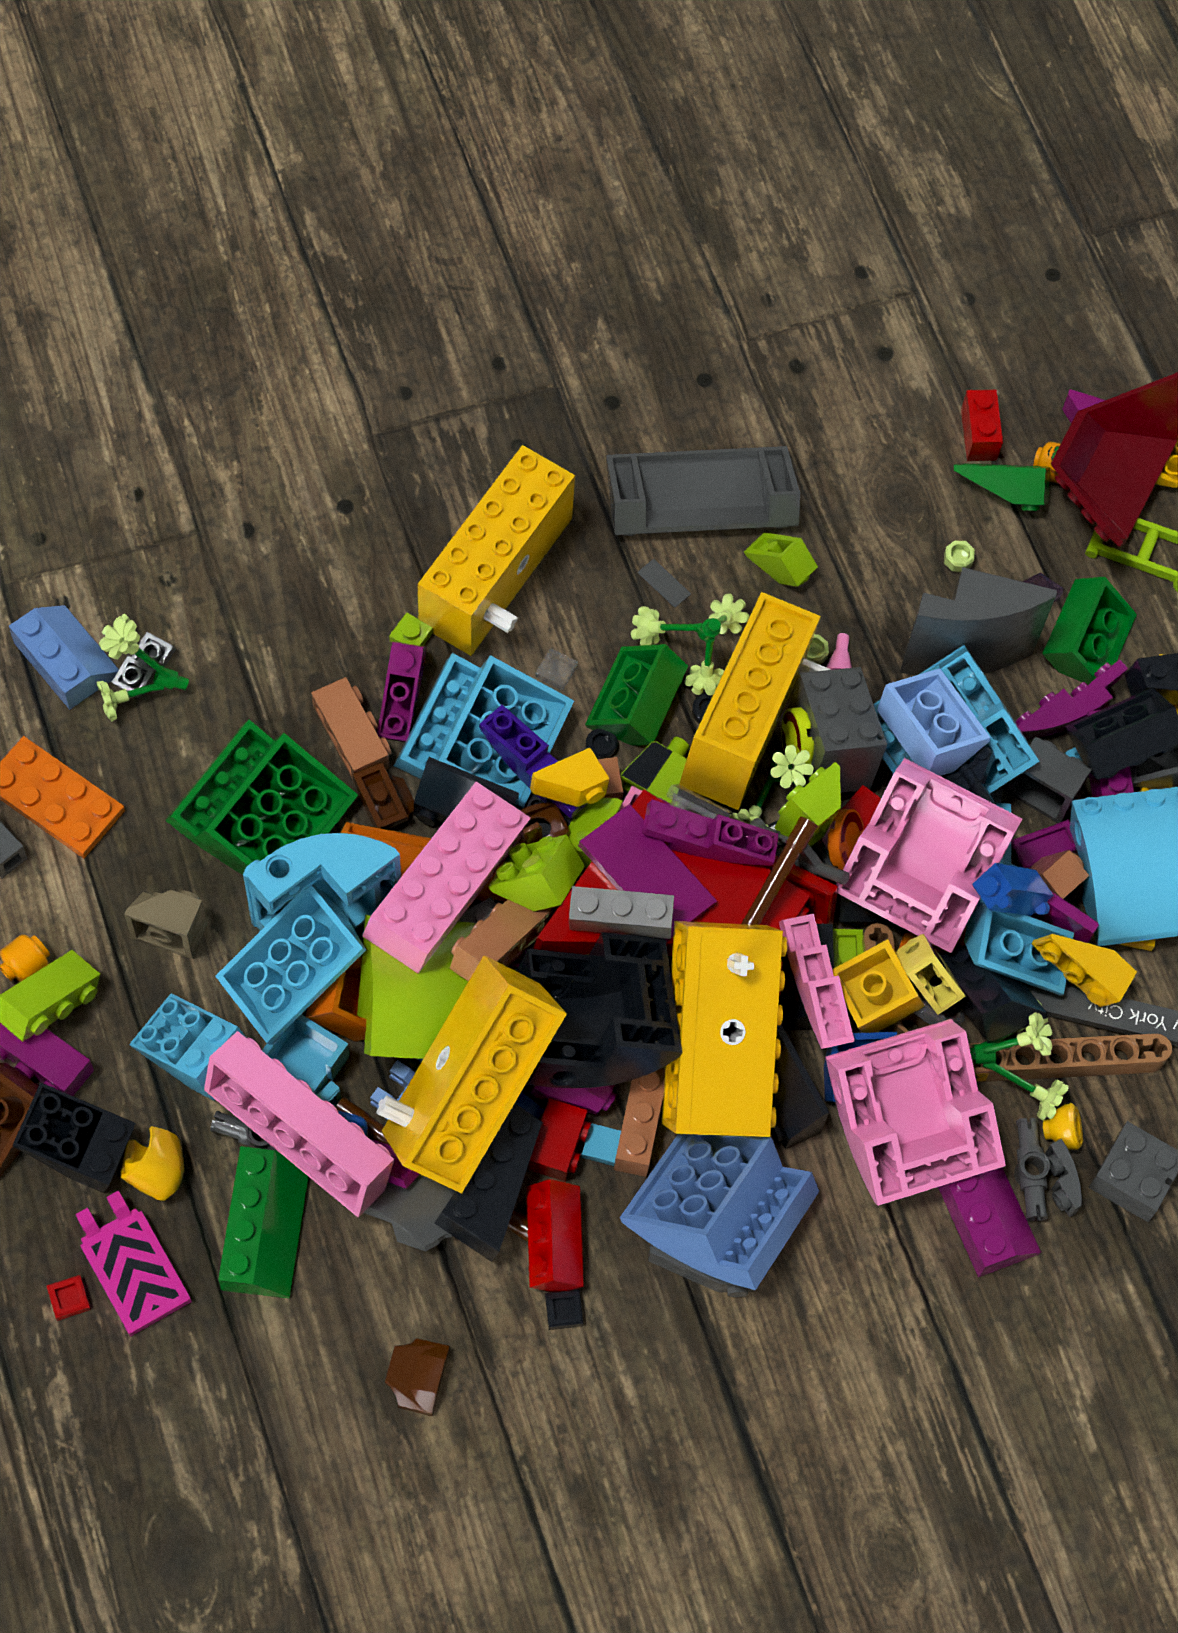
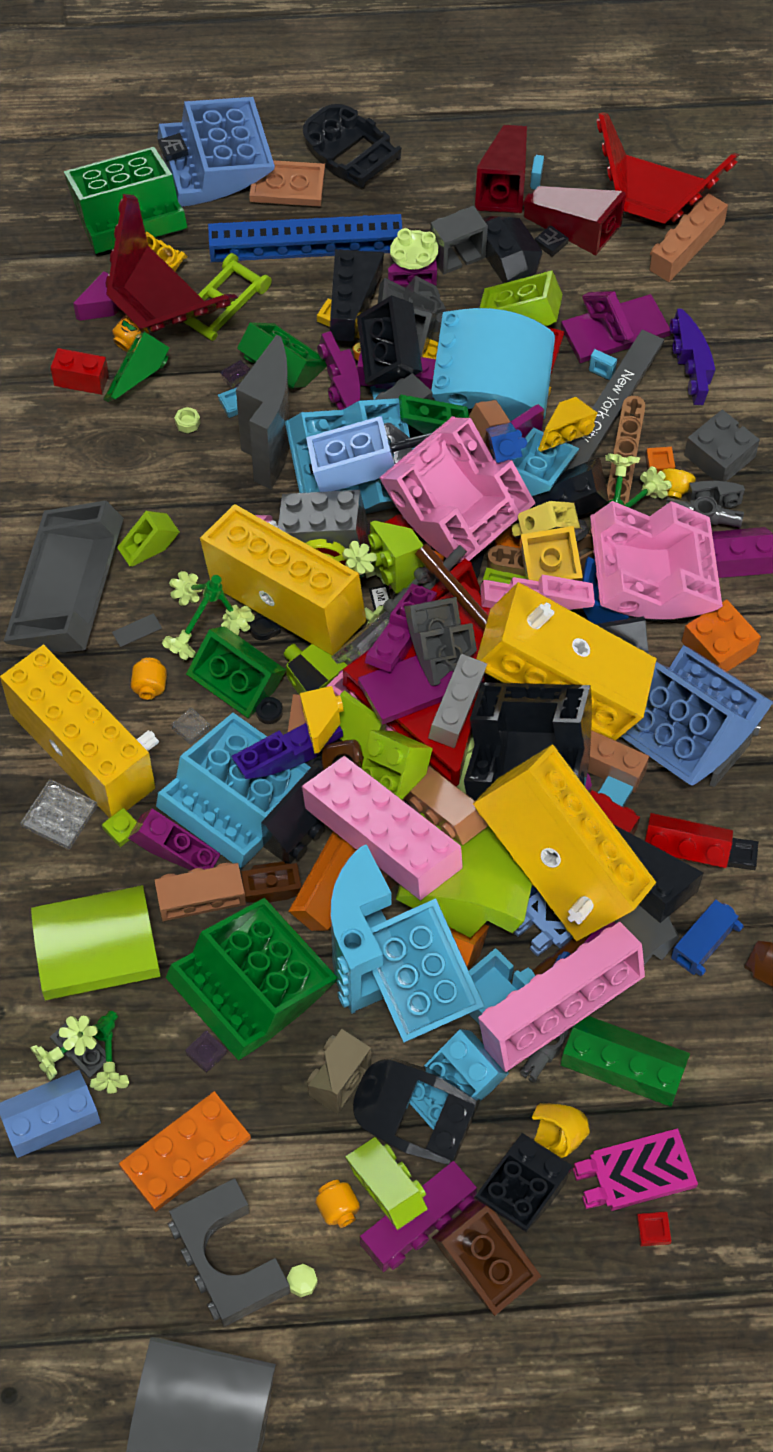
camera: 70 degrees left, 5 degrees down
none -> clear tile [21,779,98,850]
none -> lime slope [31,885,161,1000]
none -> light orange head [130,658,167,700]
none -> clear purple plate [185,1030,227,1073]
none -> black slope [353,1058,481,1165]
none -> green slope [399,394,469,434]
none -> dark grey slope [404,597,477,685]
none -> orange plate [646,447,675,473]
none -> blue brick [671,899,744,976]
none -> orange brick [682,599,761,671]

